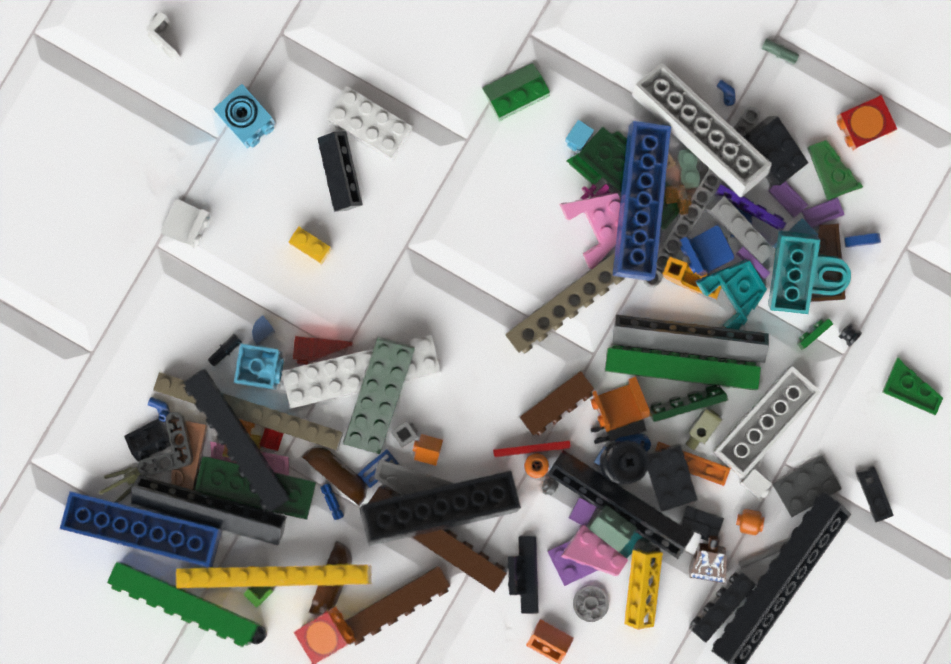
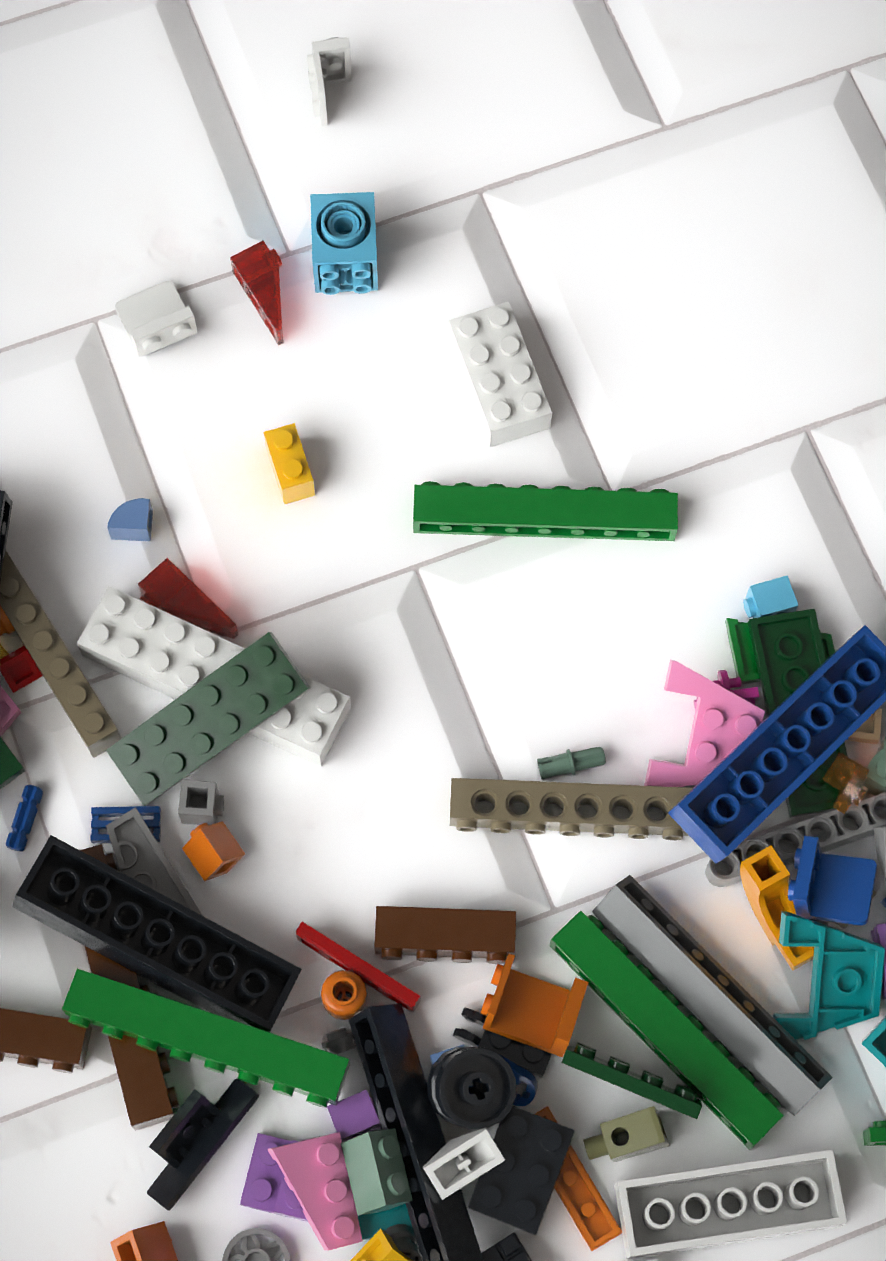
camera: 40 degrees right, 15 degrees down
black axle [208,334,242,366] -> none
medium azure brick [234,344,284,390] -> none
reddish brown brick [301,447,367,506] -> none
black brick [317,131,363,212] -> none
green slope [482,63,550,122] -> none
none -> green brick [62,968,350,1108]
none -> clear red slope [230,240,284,346]
none -> green brick [413,481,678,542]
none -> white slope [423,1128,505,1200]
none -> sand green axle [537,746,606,780]

